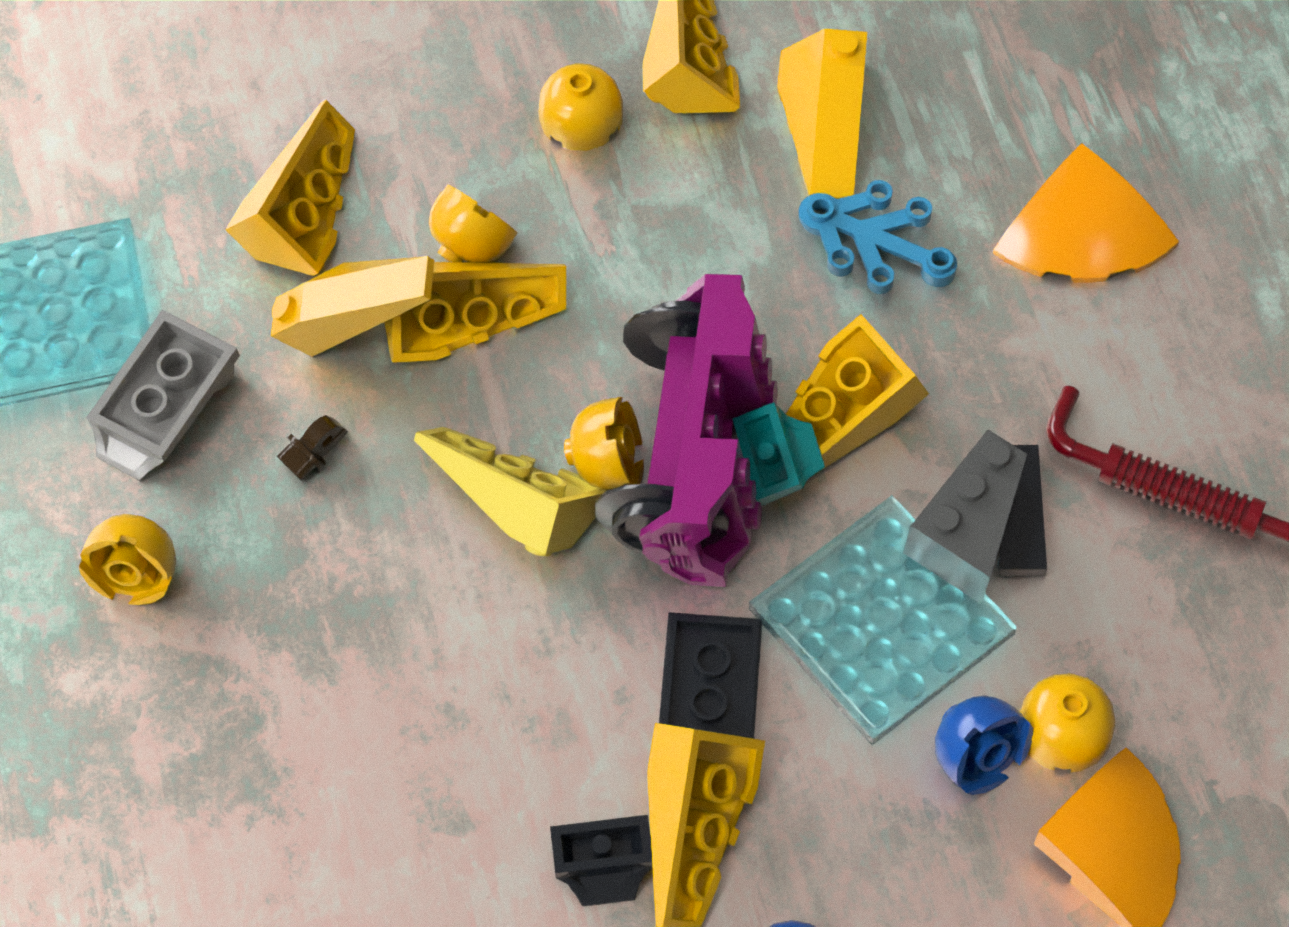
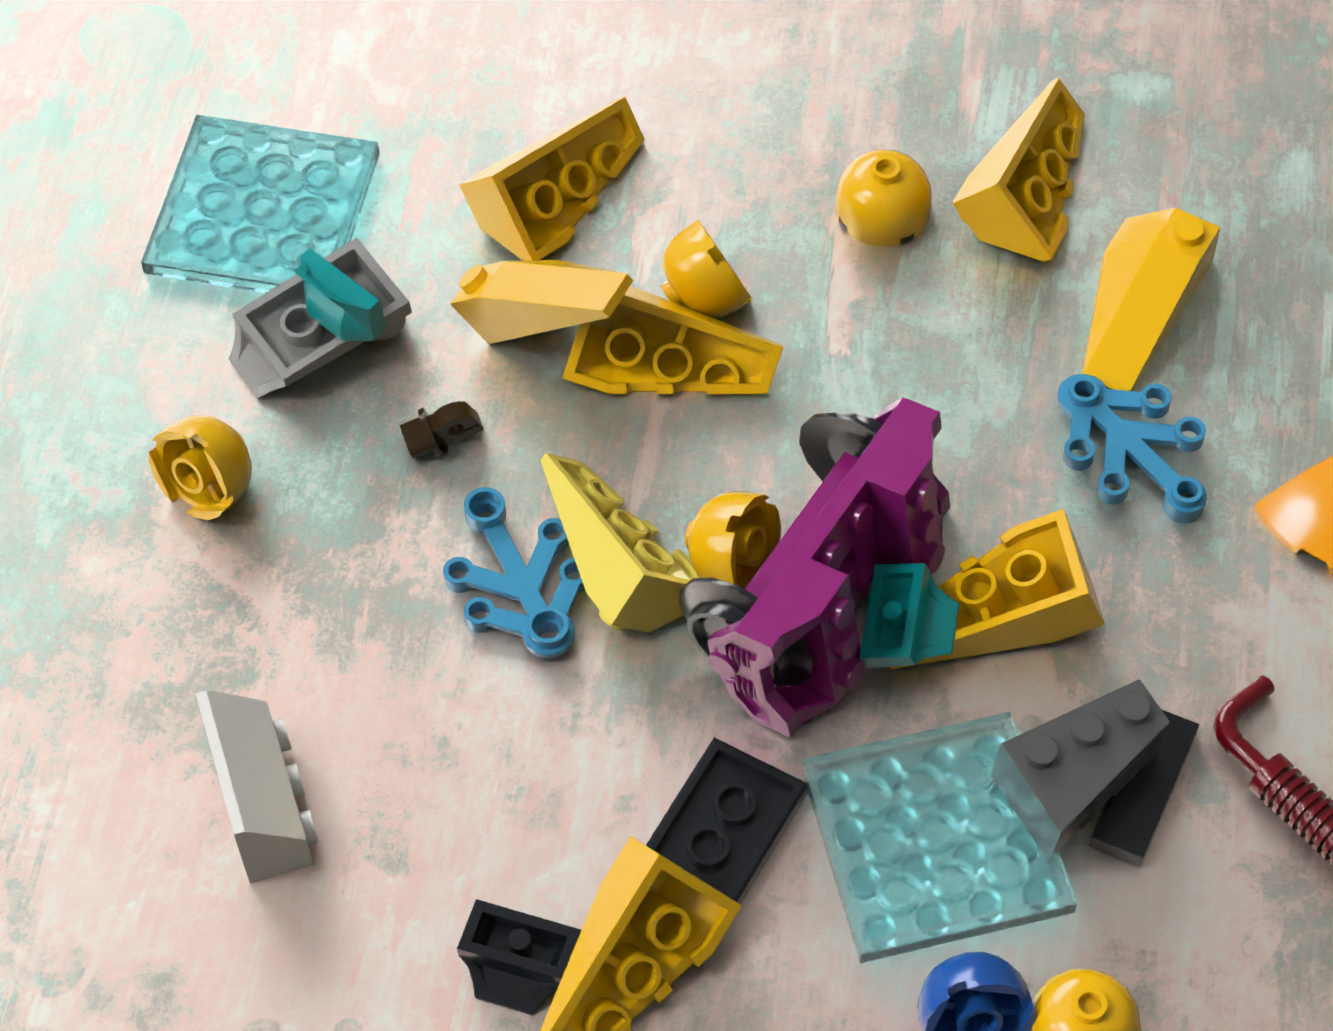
camera: 25 degrees right, 5 degrees down
none -> white slope [195,690,318,883]
none -> teal slope [294,247,387,341]
none -> dark azure plant [443,487,585,658]

